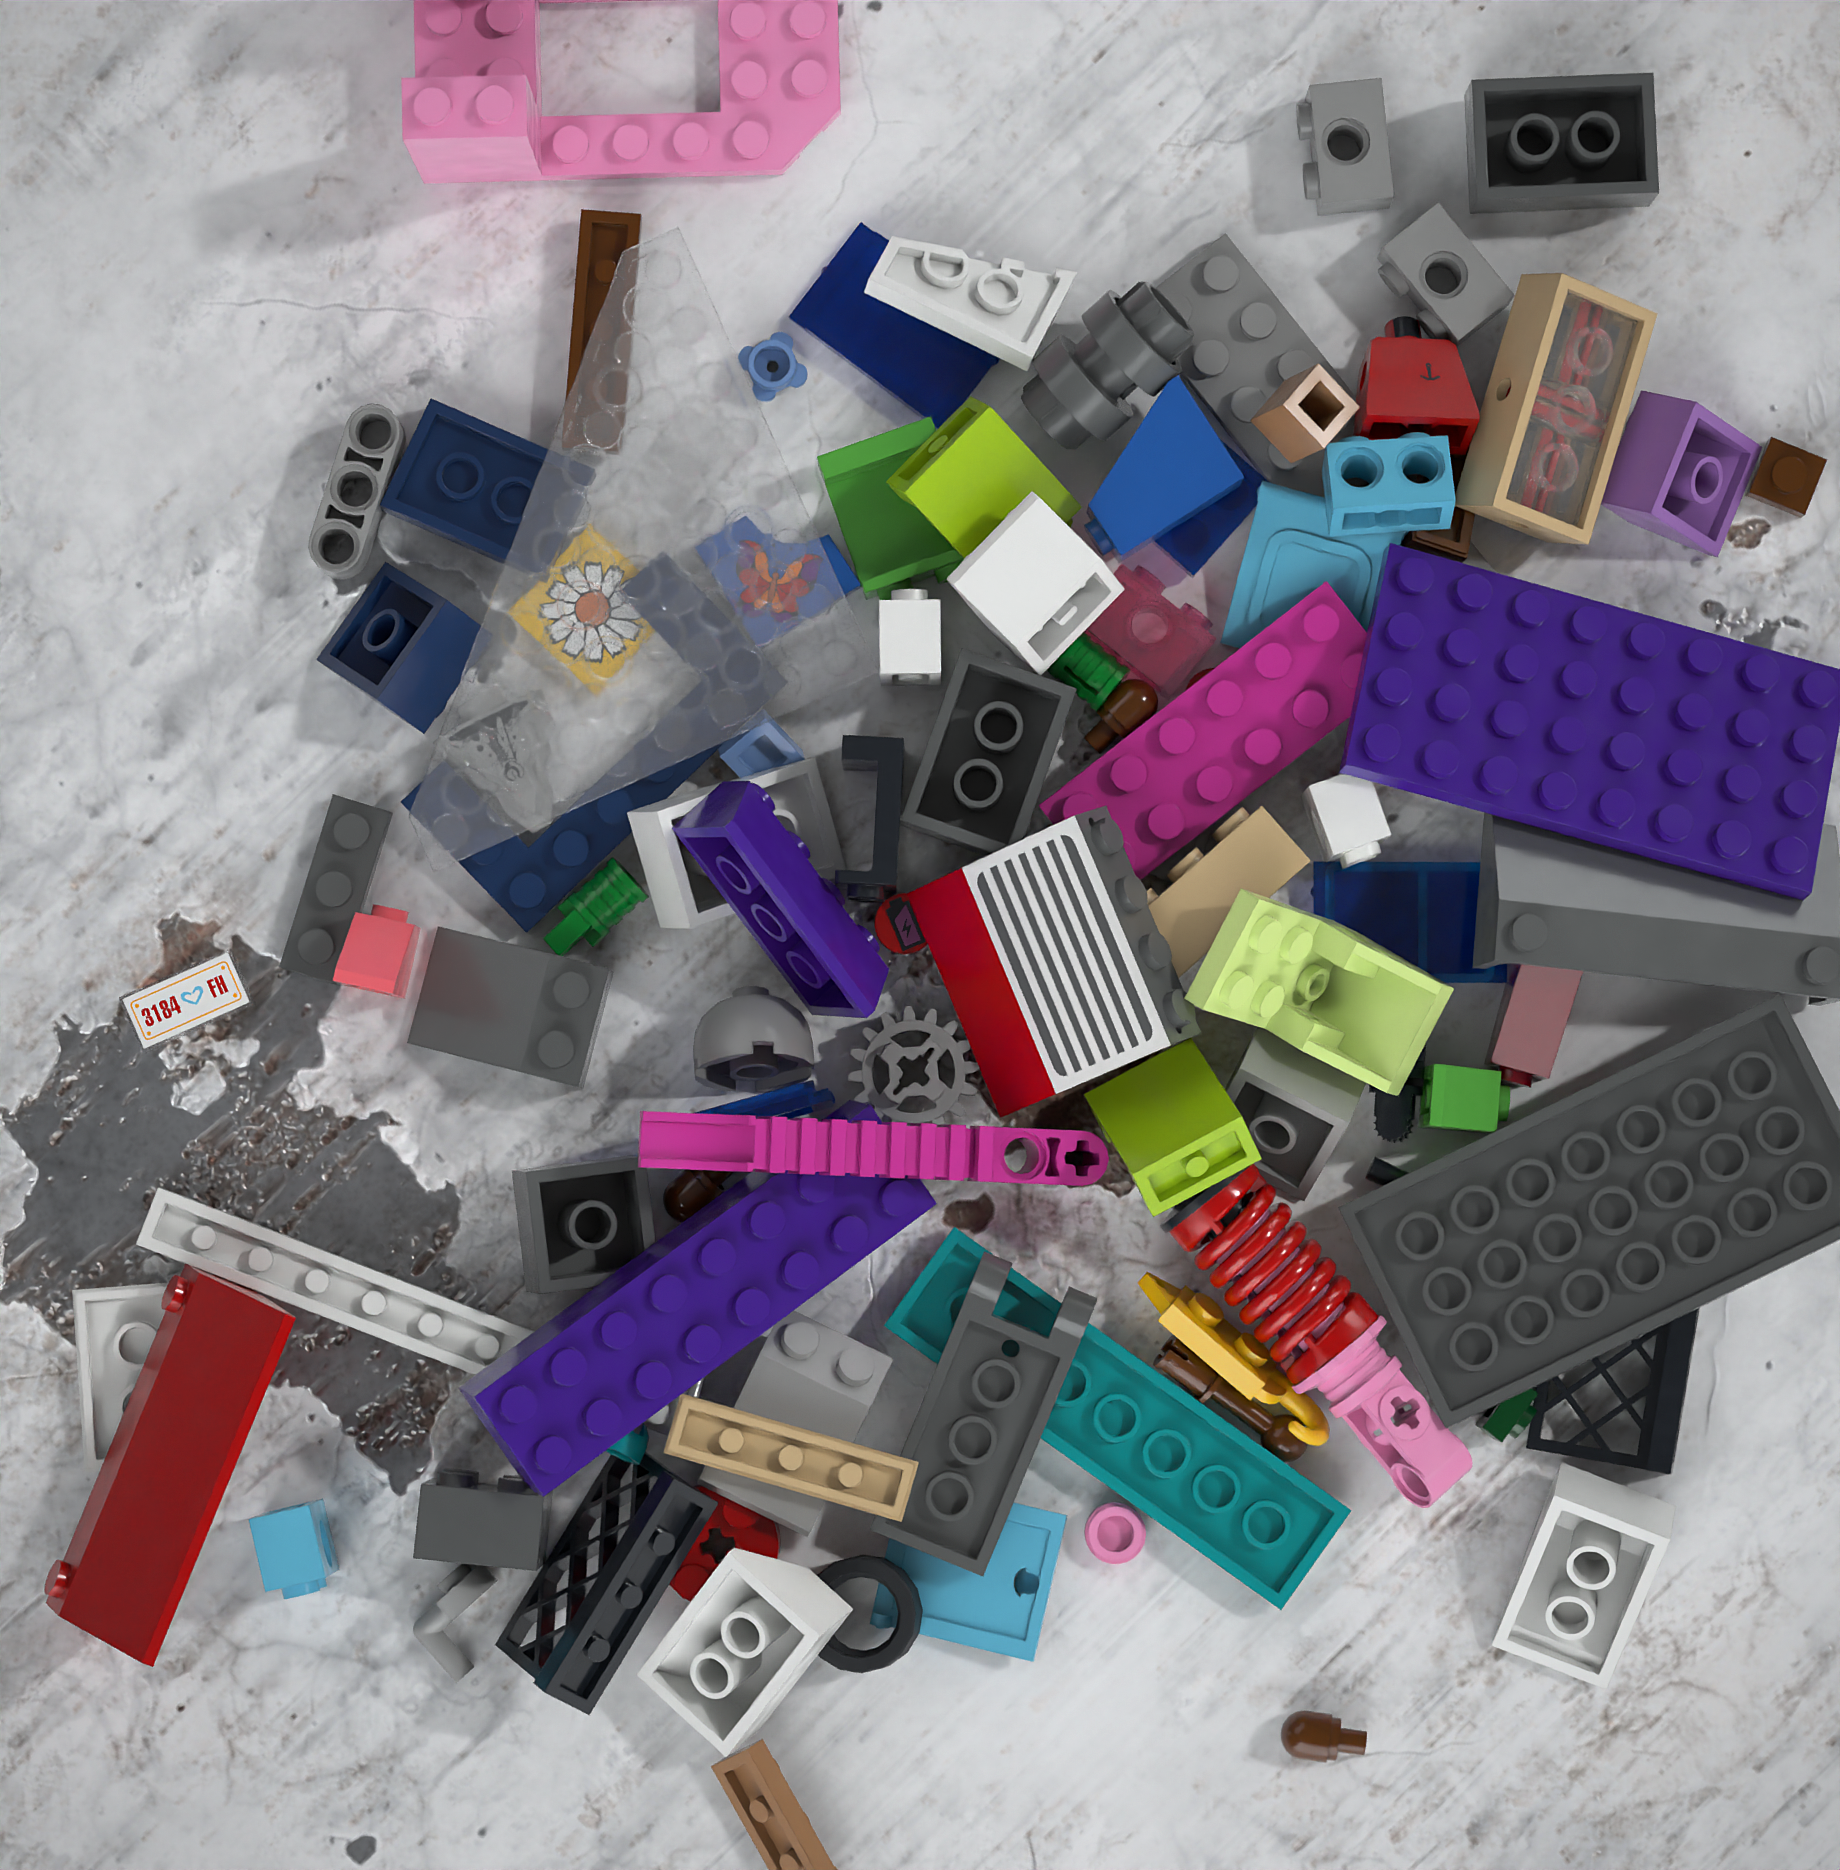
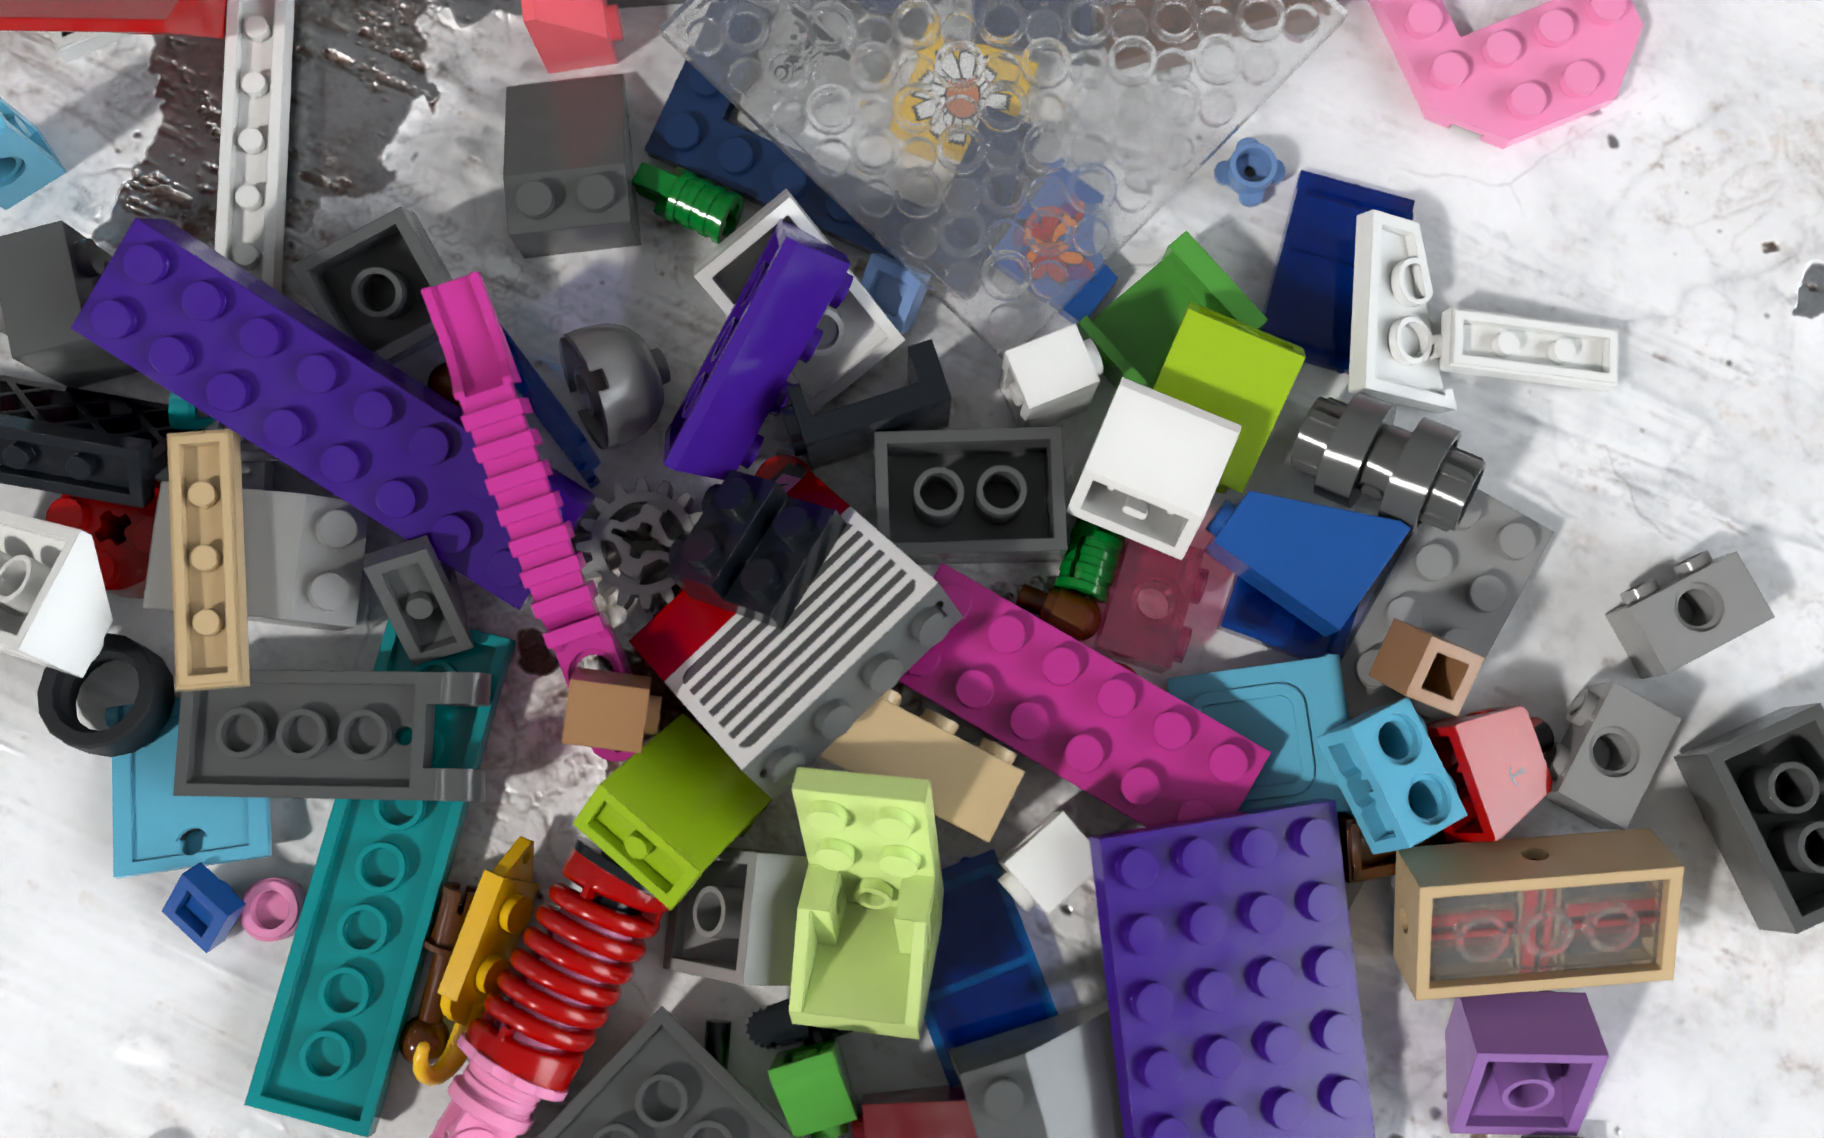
camera: 65 degrees right, 5 degrees down
none -> blue plate [161,862,246,954]
none -> dark grey slope [363,535,474,666]
none -> medium nougat brick [561,667,662,753]
none -> black plate [665,469,847,630]
none -> white tile [1440,307,1619,392]

